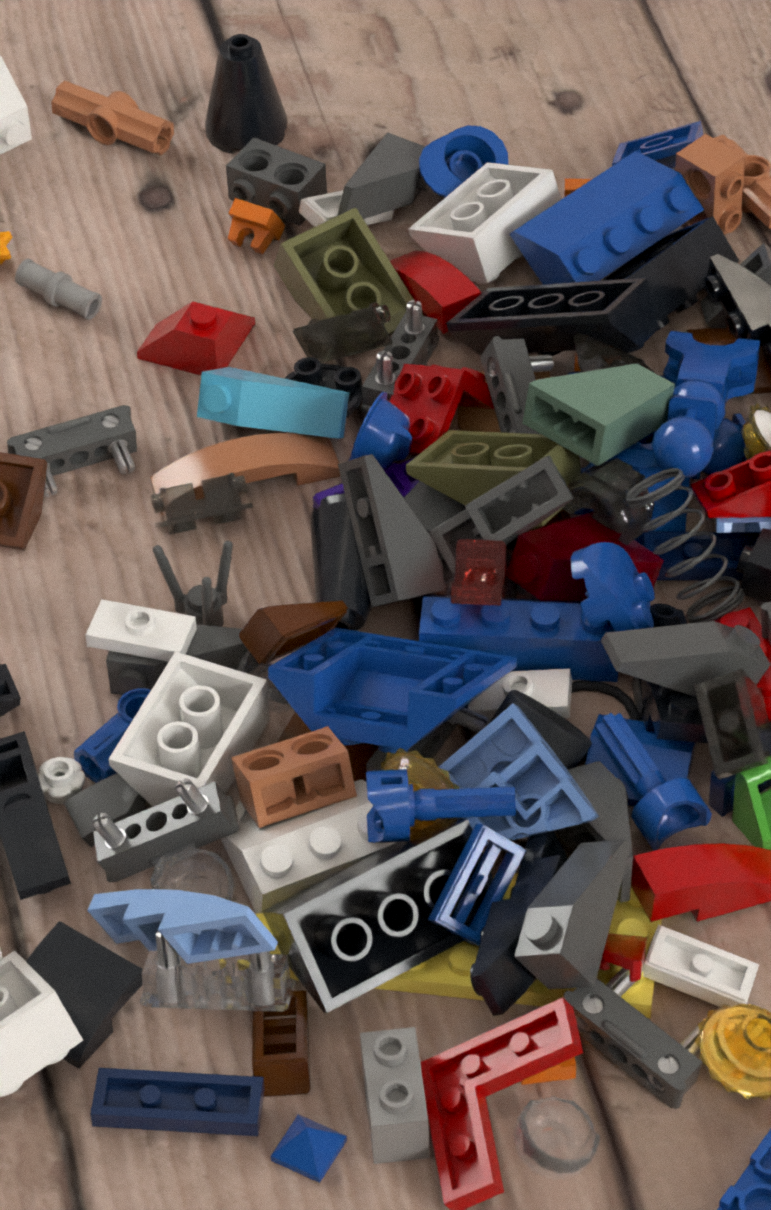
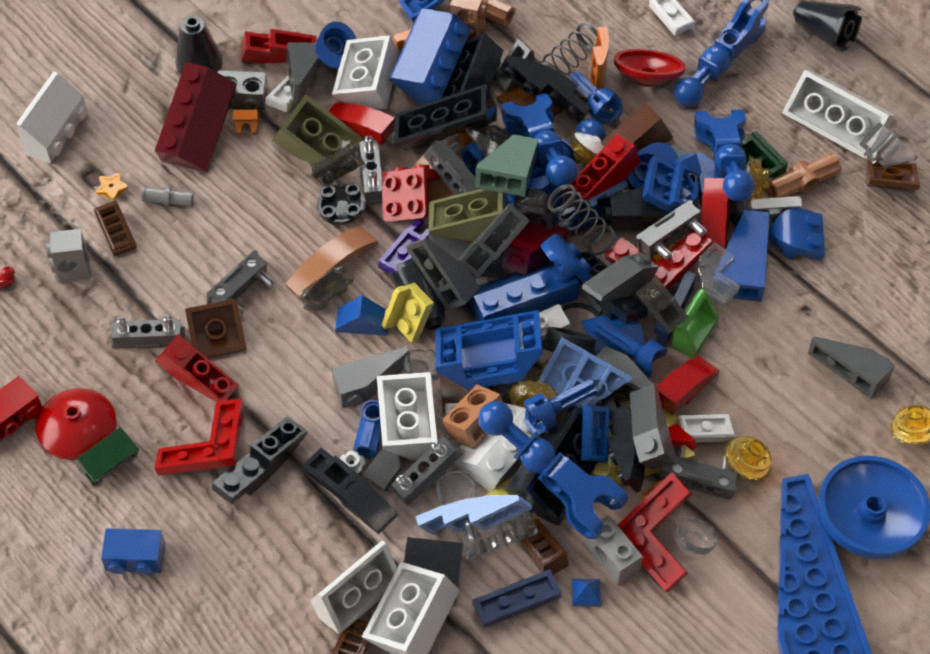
camera: 30 degrees left, 10 degrees up
nougat piece [51,80,174,156] -> none
white plate [85,599,197,662] -> none
red slope [137,301,255,376] -> none
dark grey plant [153,541,233,627] -> none
medium azure slope [197,367,349,439] -> none
reddish brown slope [239,600,348,665] -> none
blue piece [348,392,412,469] -> none
clear red slope [451,539,507,606] -> none
none -> dark red slope [154,62,237,173]
none -> red slope [241,28,317,63]
none -> blue slope [335,295,388,336]
none -> light yellow bracket [381,282,434,343]
none -> blue piece [478,401,628,539]

